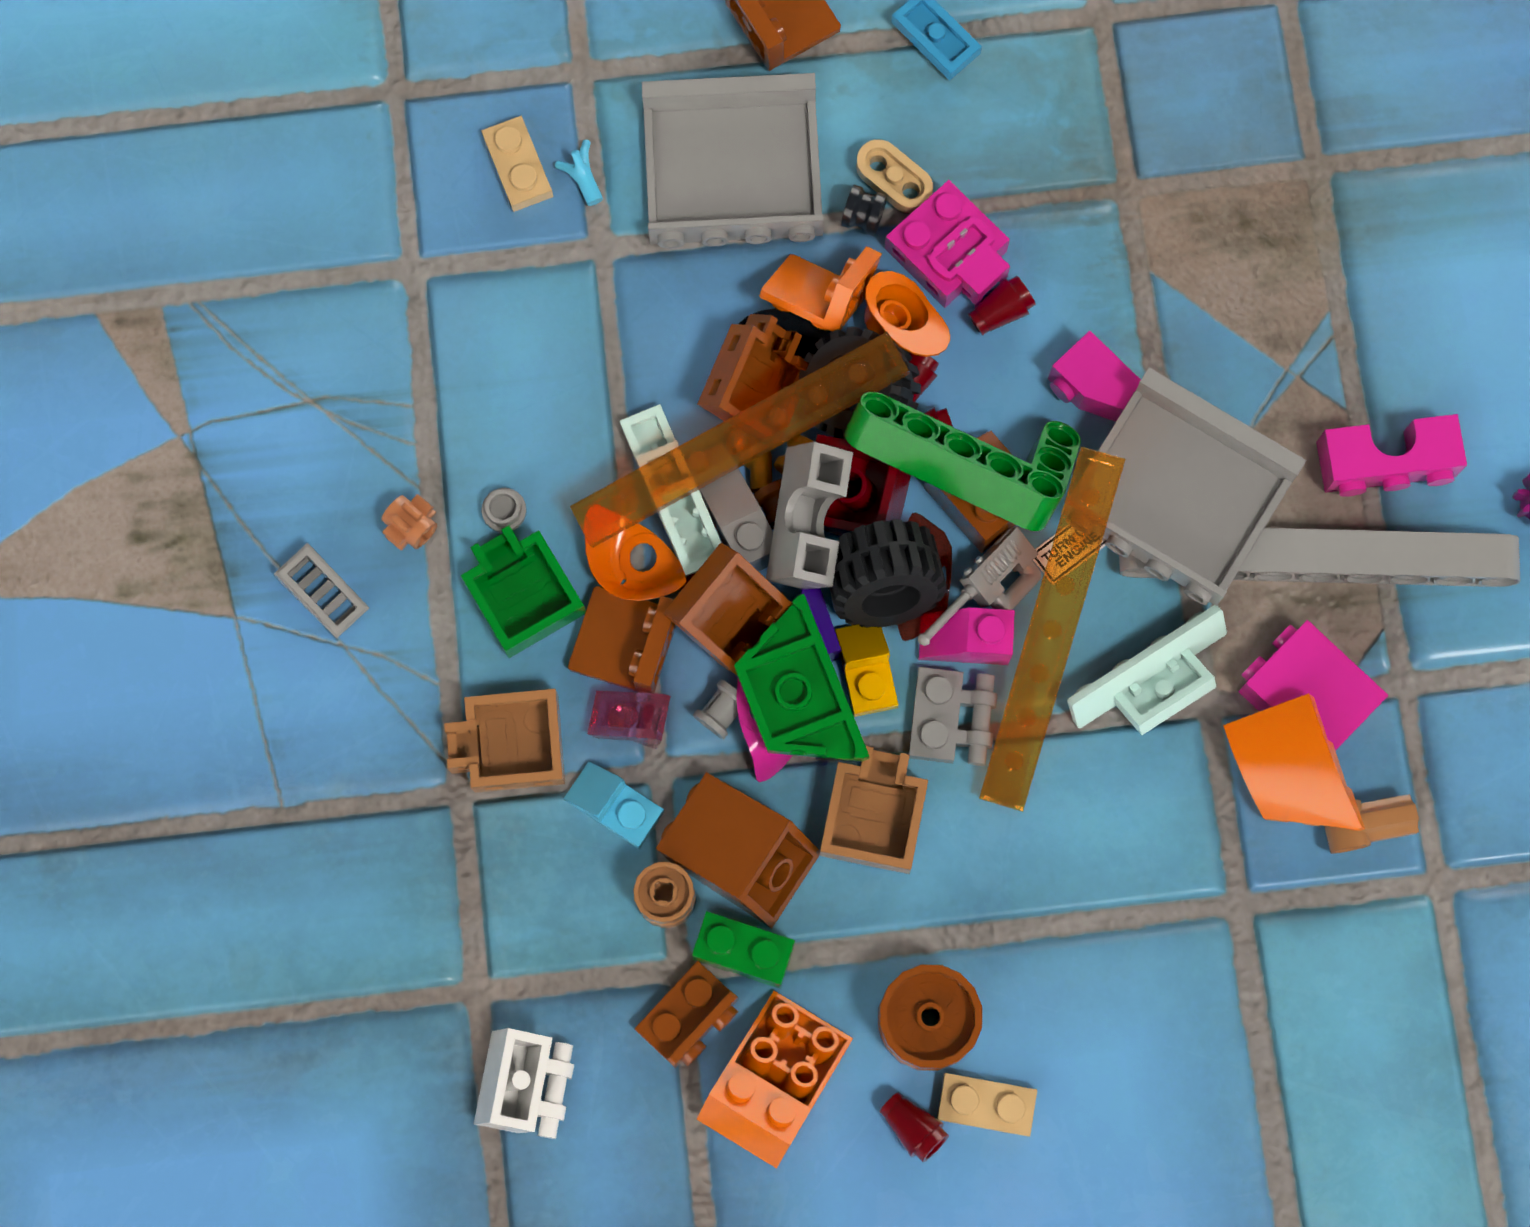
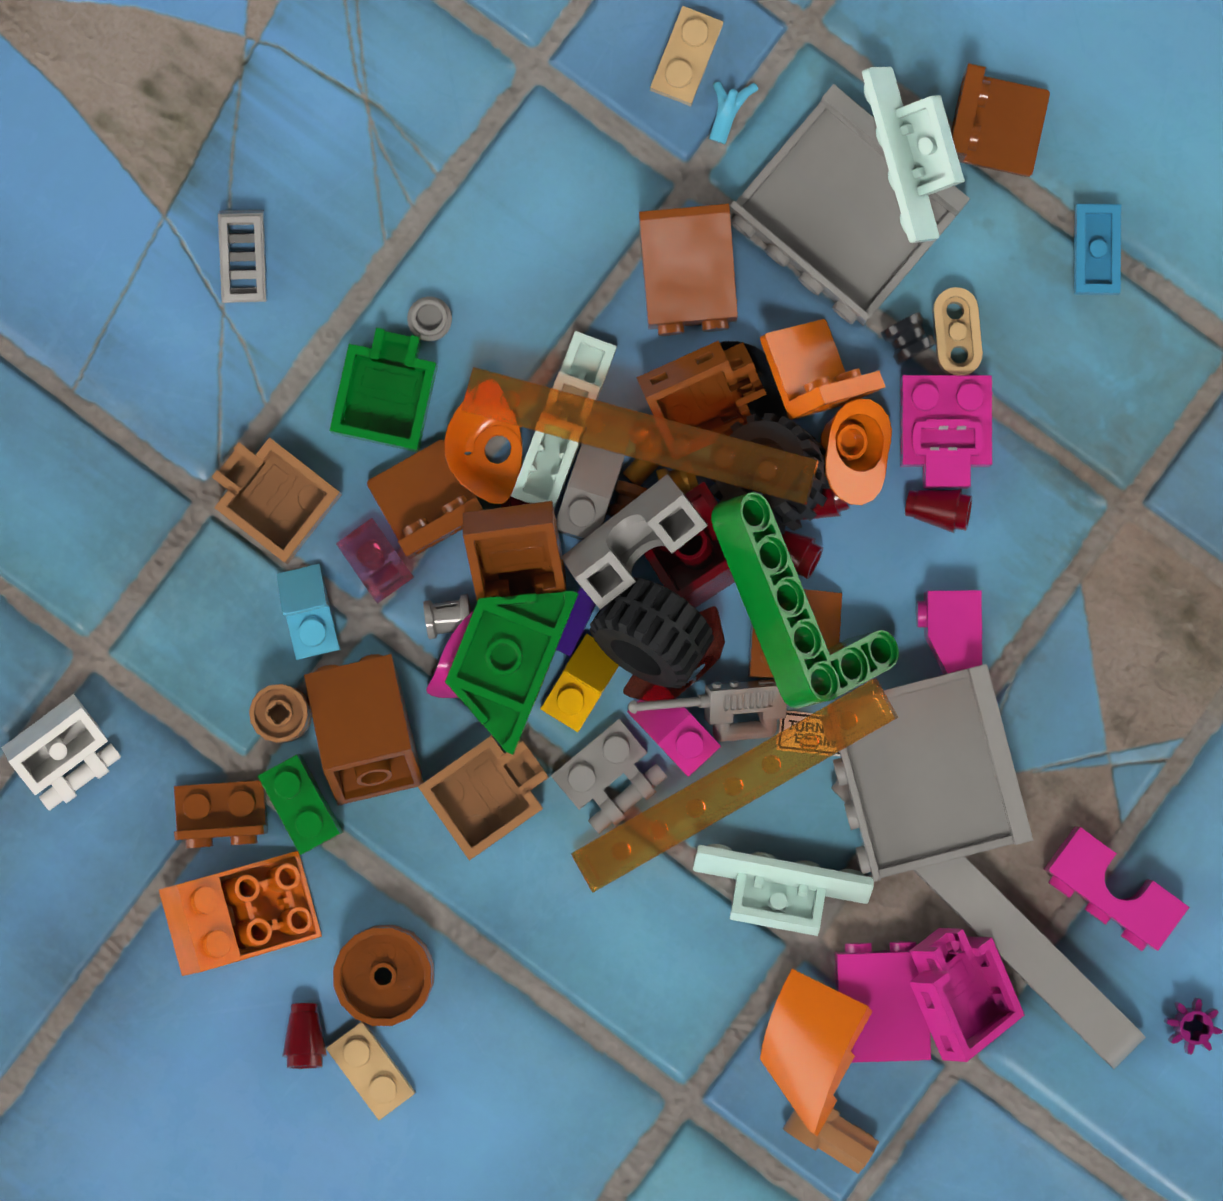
camera: 45 degrees right, 10 degrees up
nougat gear [381,494,437,550] -> none
none -> dark orange slope [639,203,738,336]
none -> light aqua bracket [862,67,965,243]
none -> dark pink piece [909,928,1025,1062]

